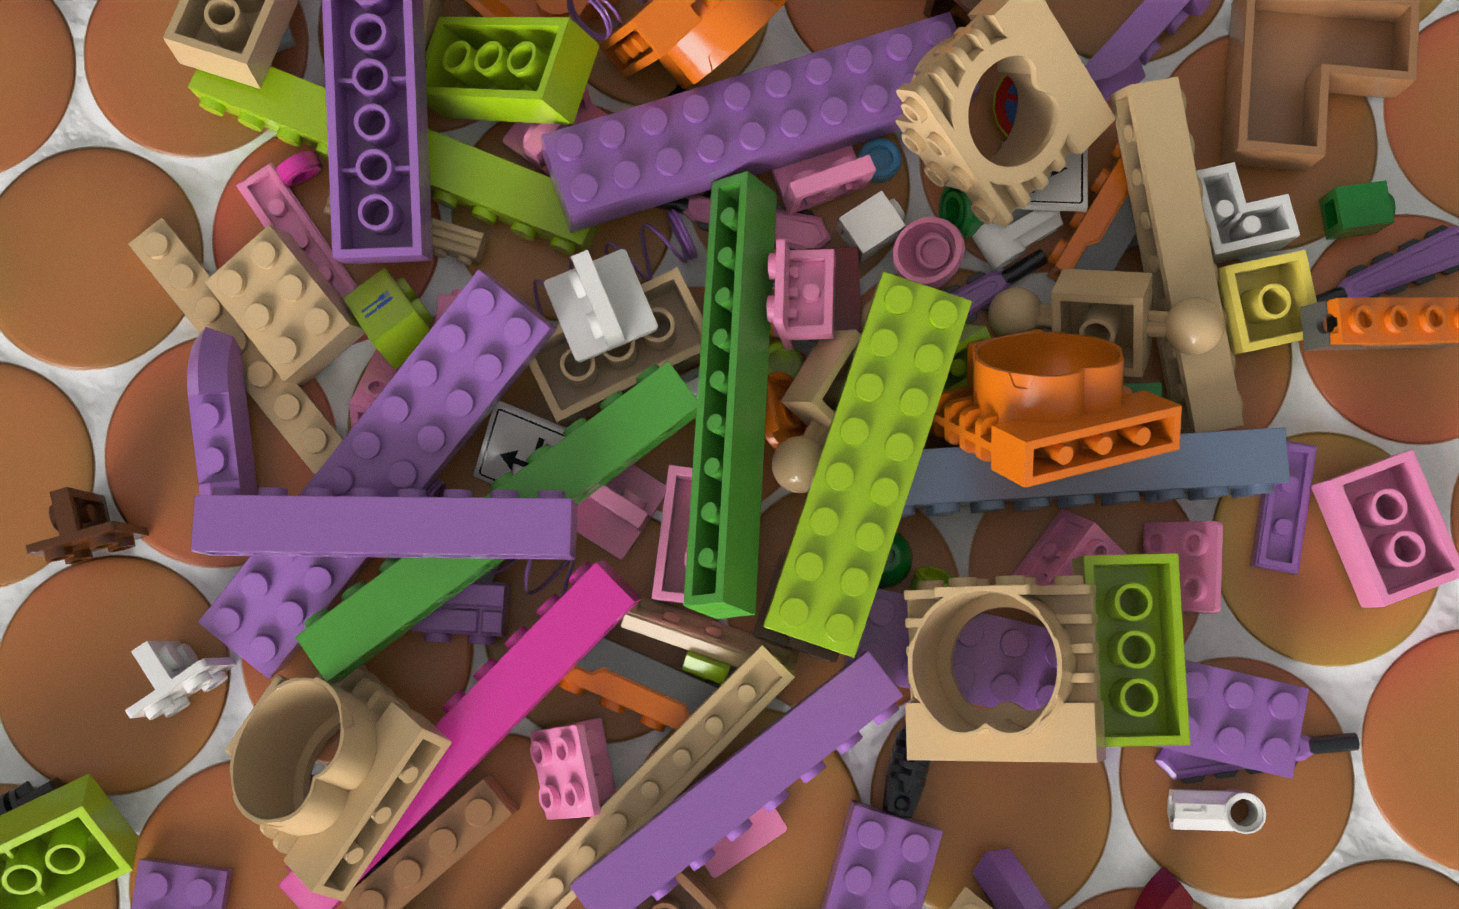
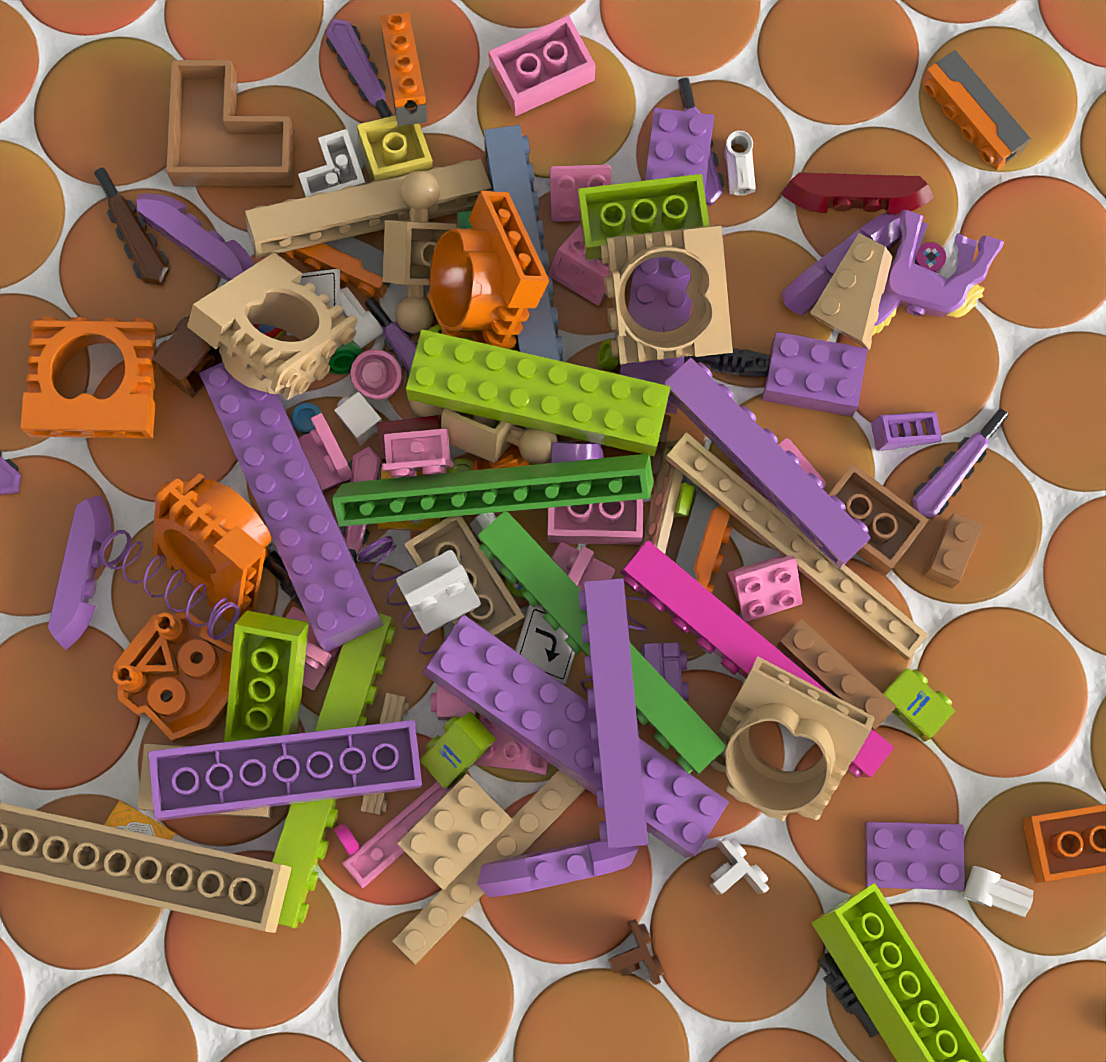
camera: 95 degrees left, 5 degrees down
medium lavender tile [1250,440,1317,575] -> none
green brick [1319,180,1396,240] -> none
none -> medium lavender brick [551,441,604,463]

